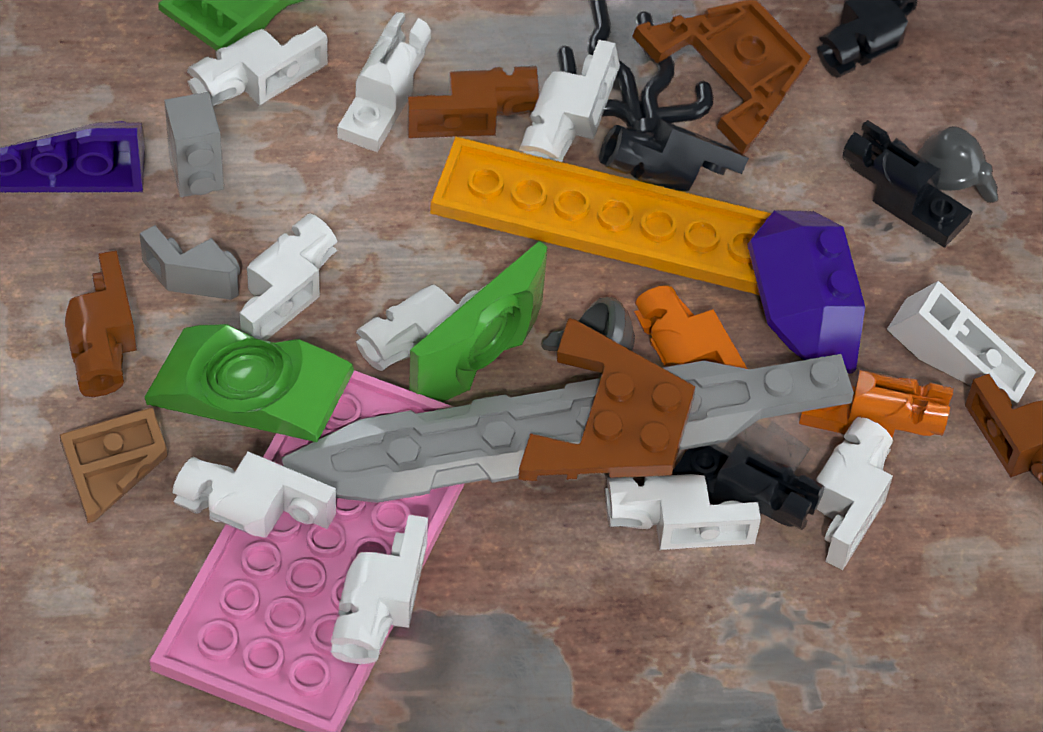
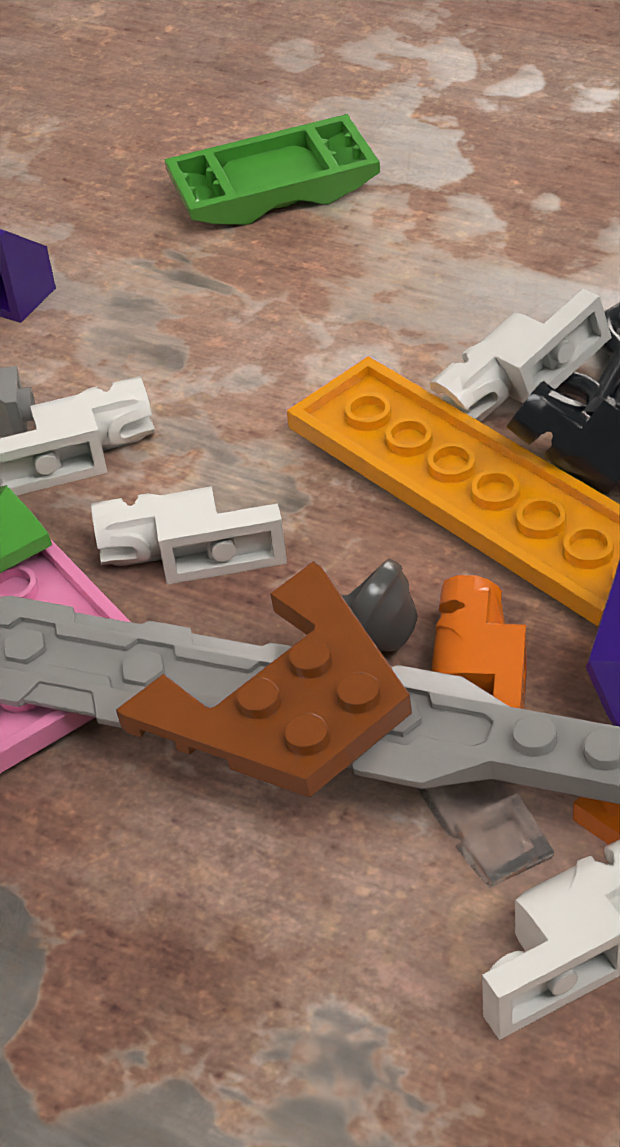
camera: 40 degrees right, 10 degrees down
light grey brick [164,92,224,198] -> none
white plate [187,26,328,106] -> none
white plate [337,12,431,152] -> none
dark orange plate [407,66,539,138] -> none
bright green slope [409,241,548,402] -> none
white plate [605,474,761,550] -> none
black plate [672,443,825,530] -> none

